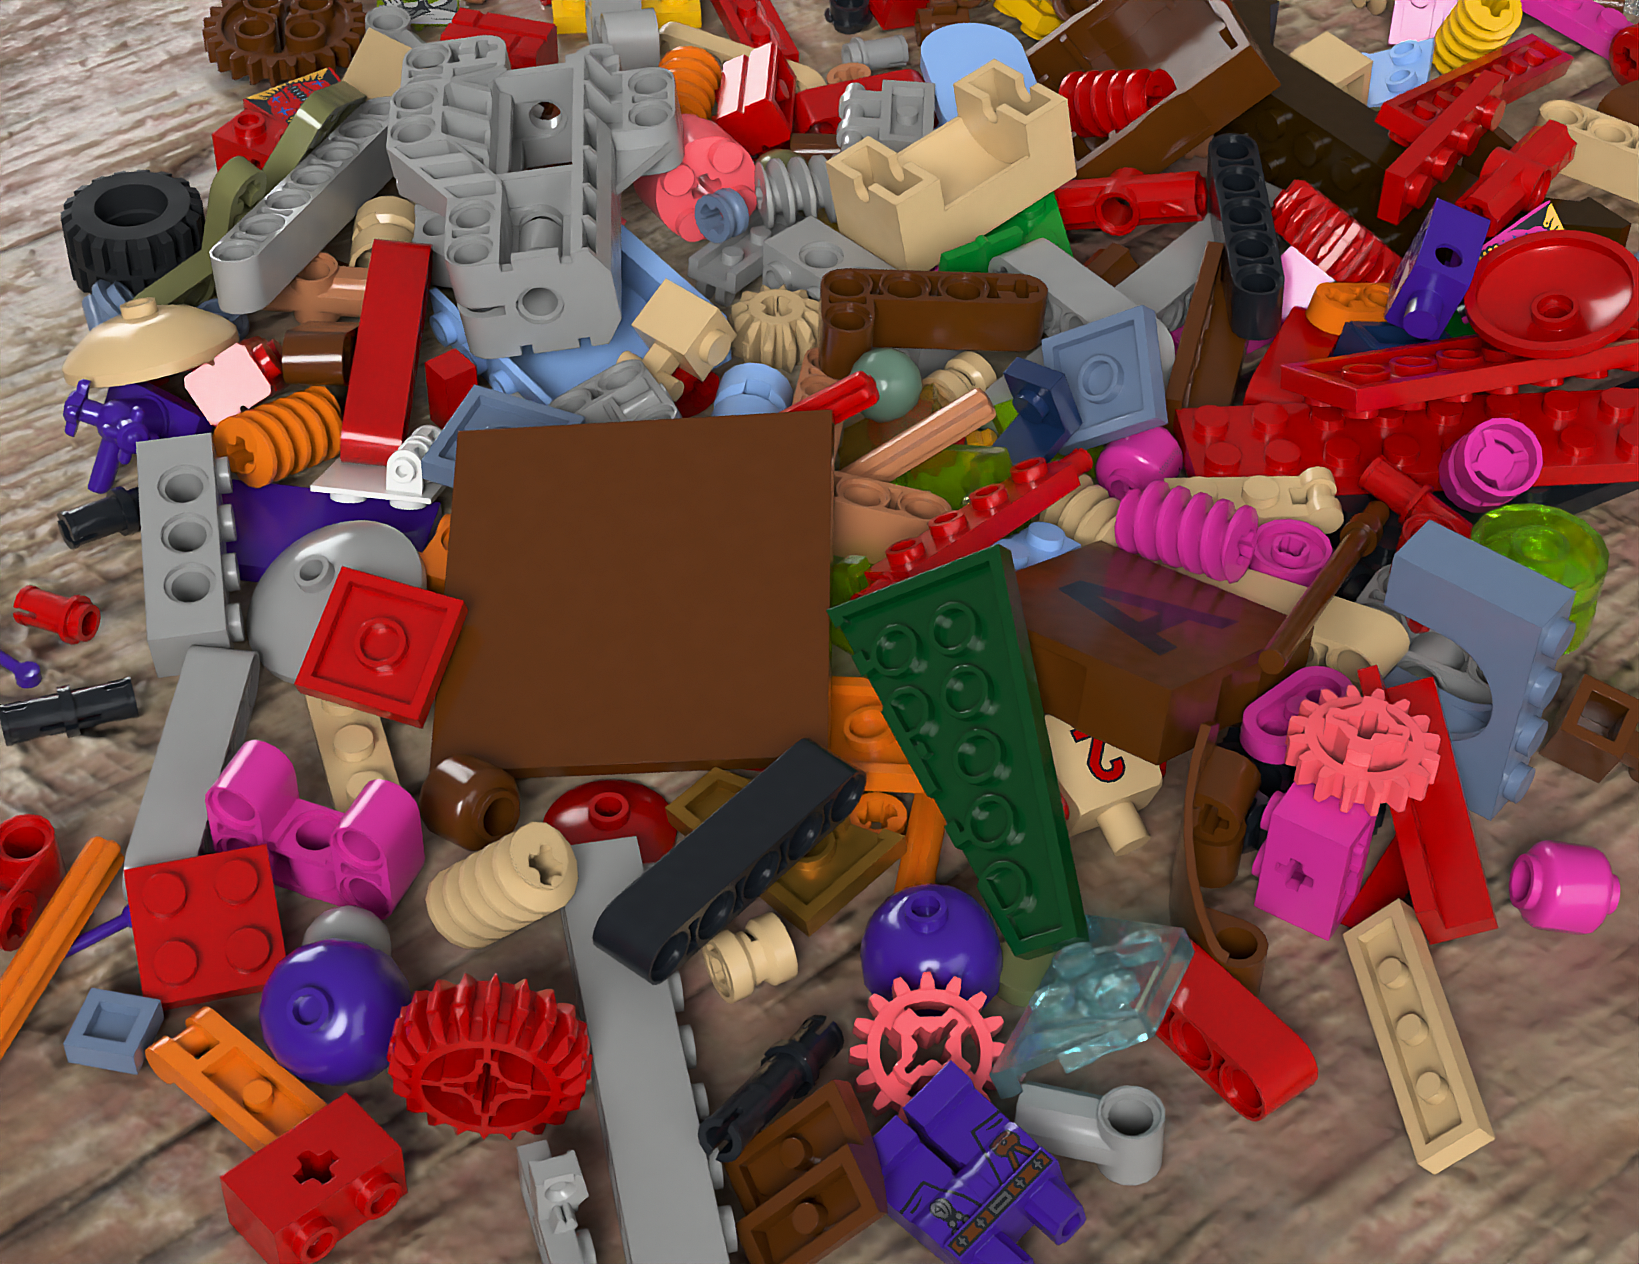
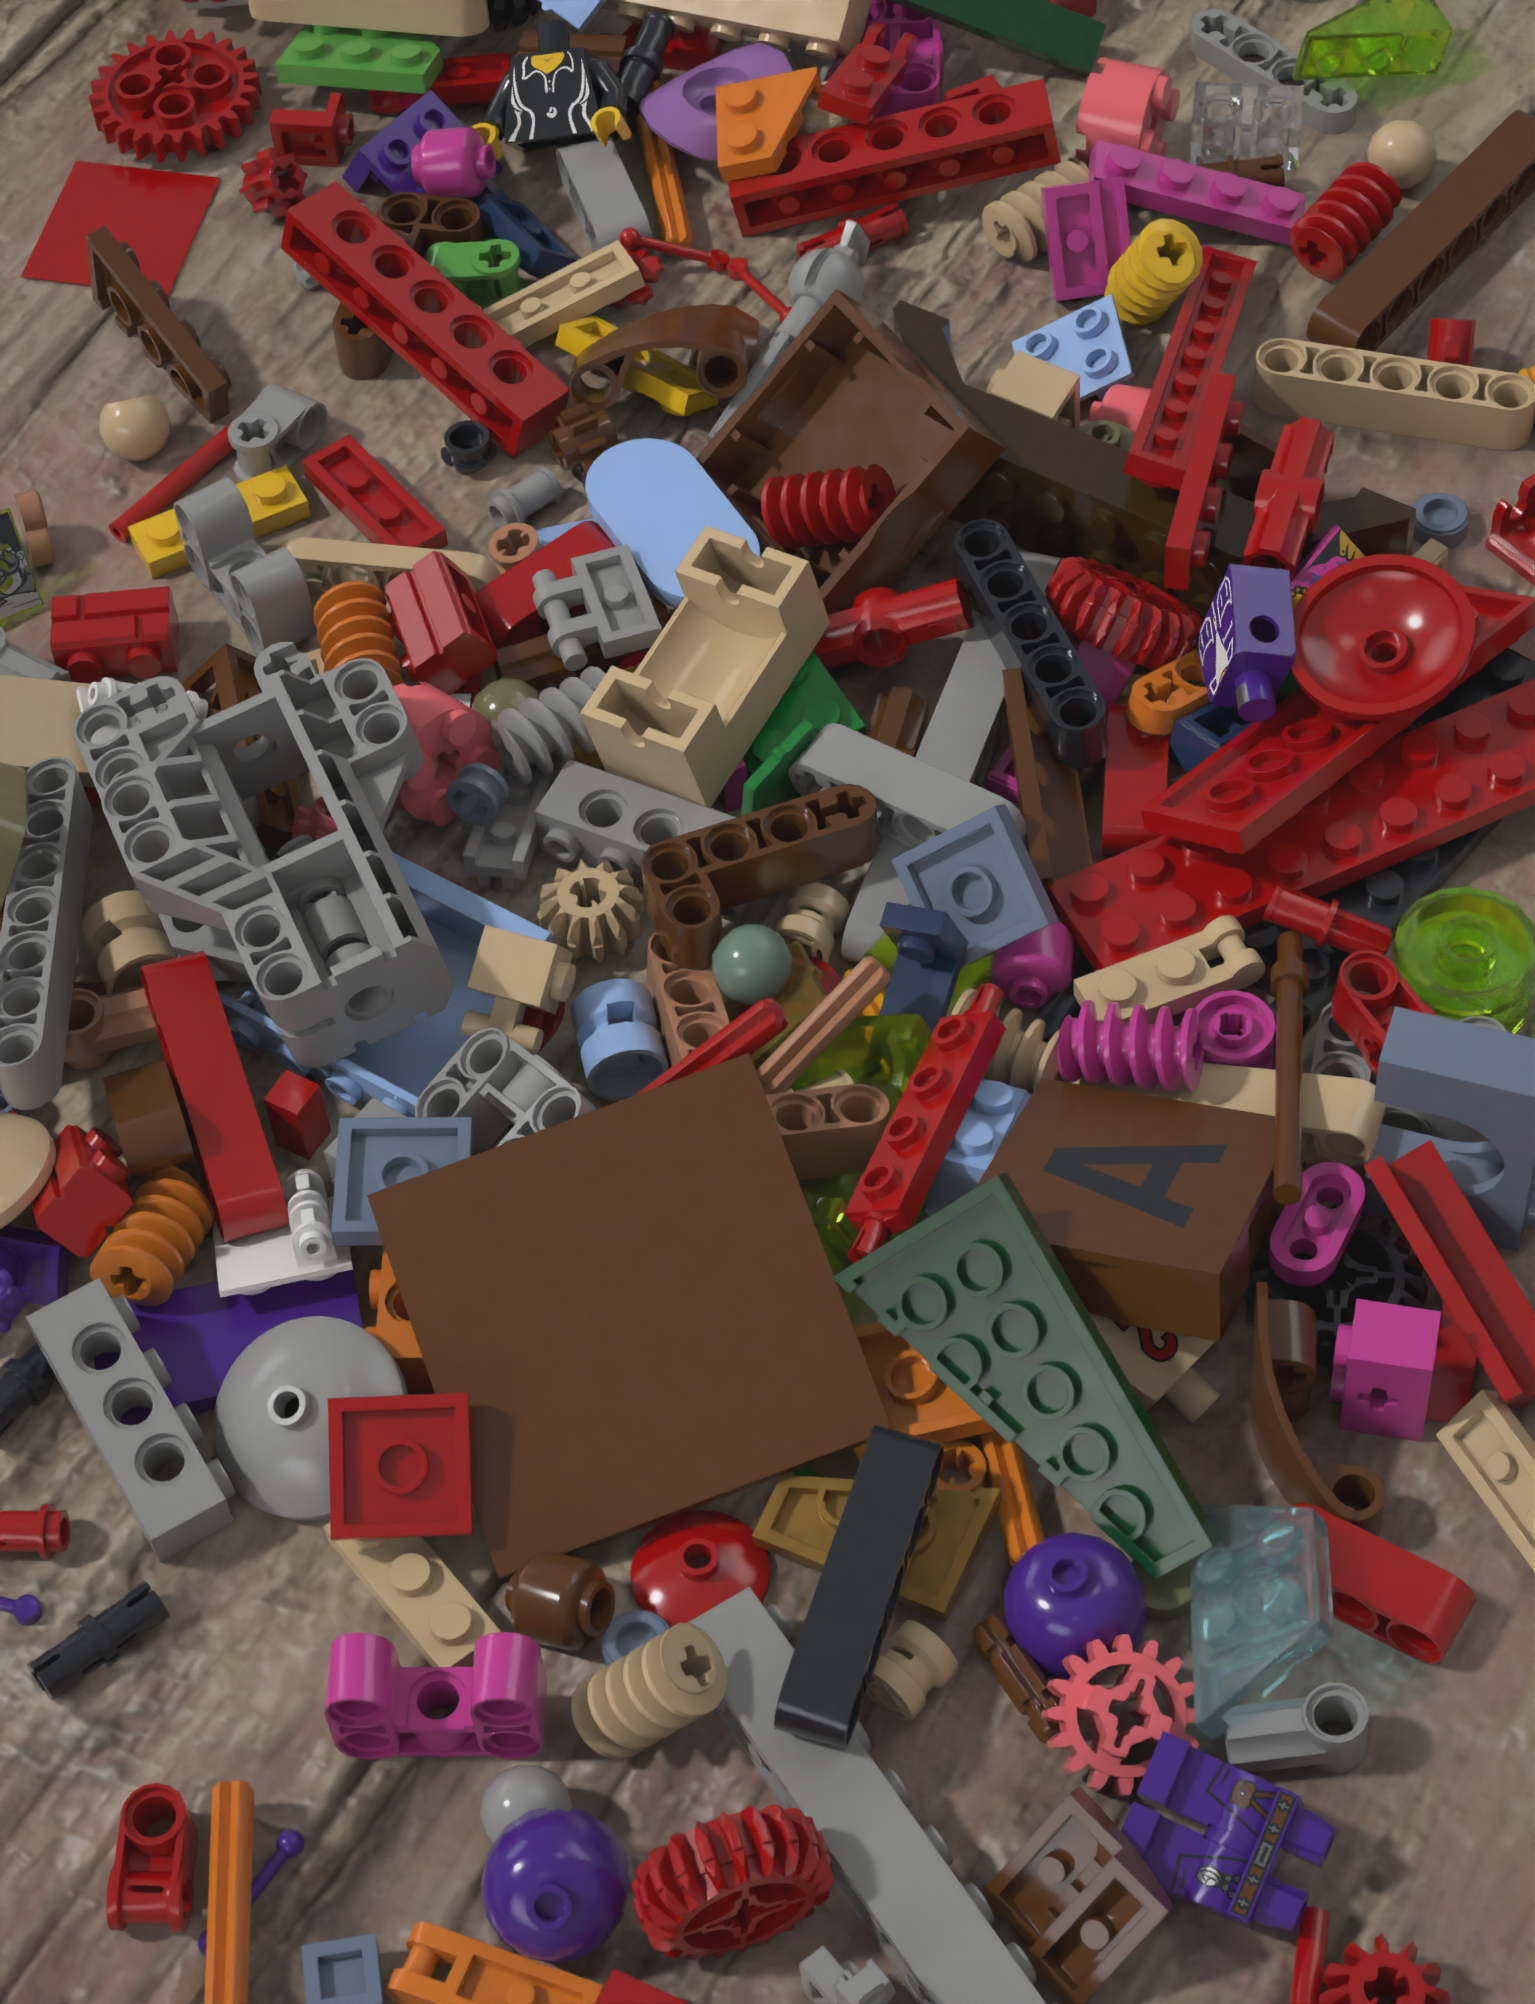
camera: 15 degrees left, 10 degrees up
light grey beam [122,645,260,901] -> none
red plate [123,844,286,1011] -> none
black pin [697,1015,844,1163] -> none
coral gear [1284,685,1441,816] -> none
dark pink wheel [1439,418,1543,513] -> none
none -> reddish brown axle [972,1614,1060,1744]

